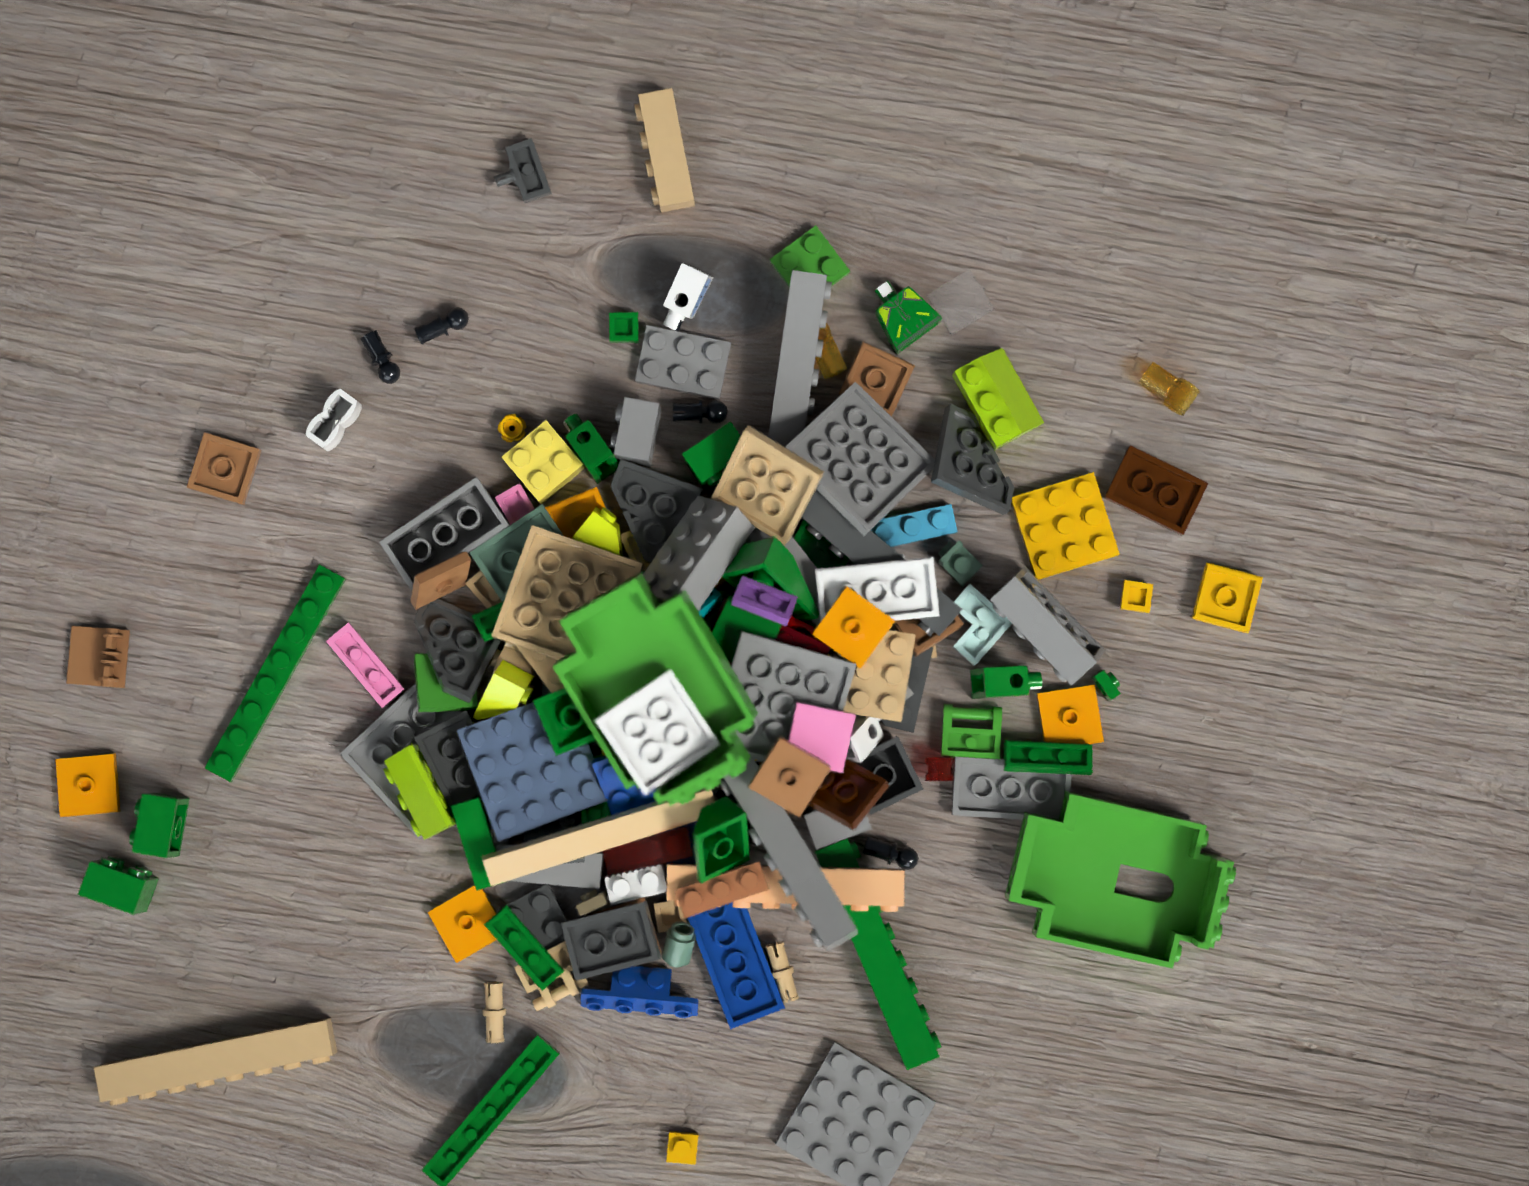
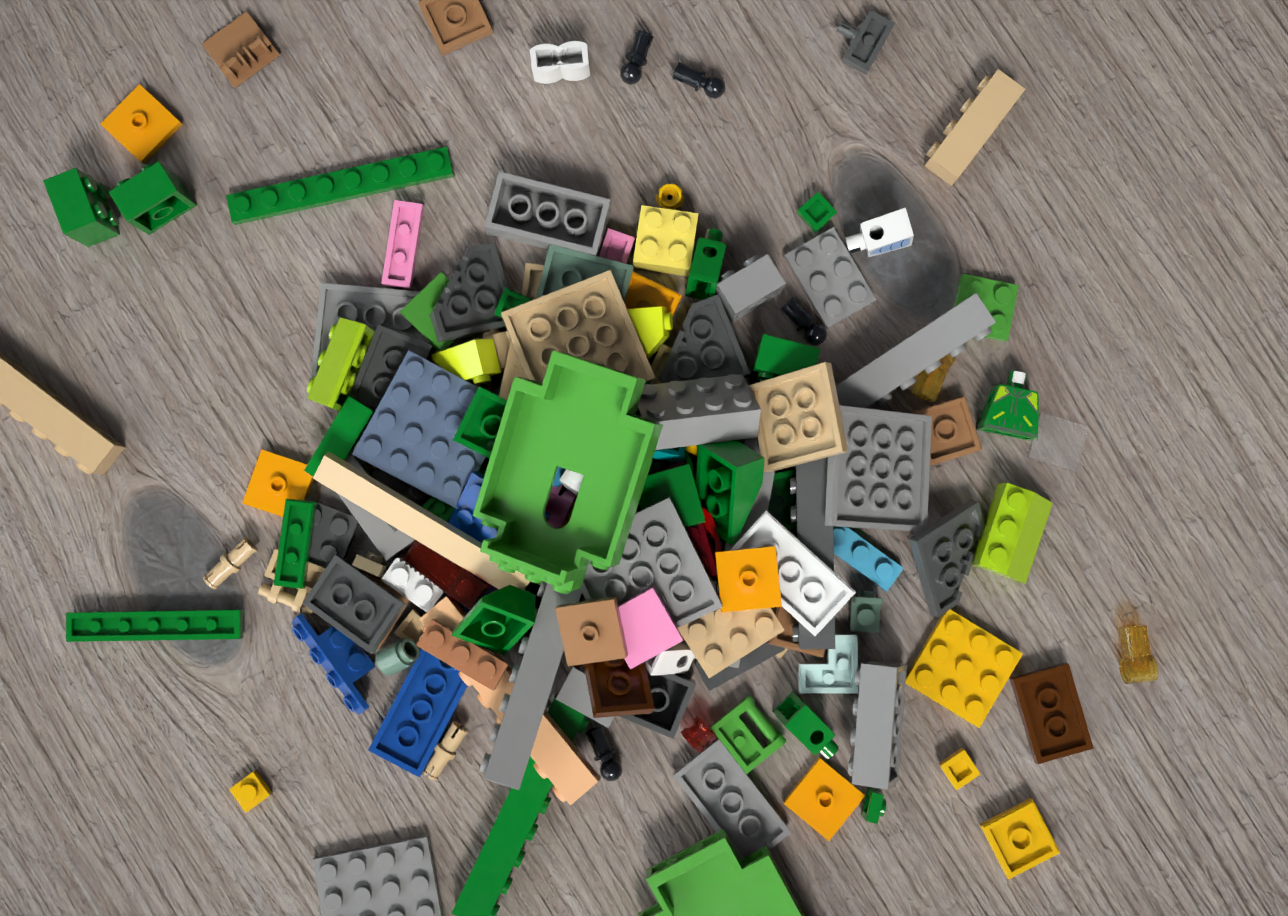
camera: 50 degrees right, 0 degrees up
medium nougat plate [410,552,471,610] -> none
white plate [594,669,720,795] -> none
medium lavender plate [731,576,798,626] -> none
green tile [1003,740,1093,775] -> none

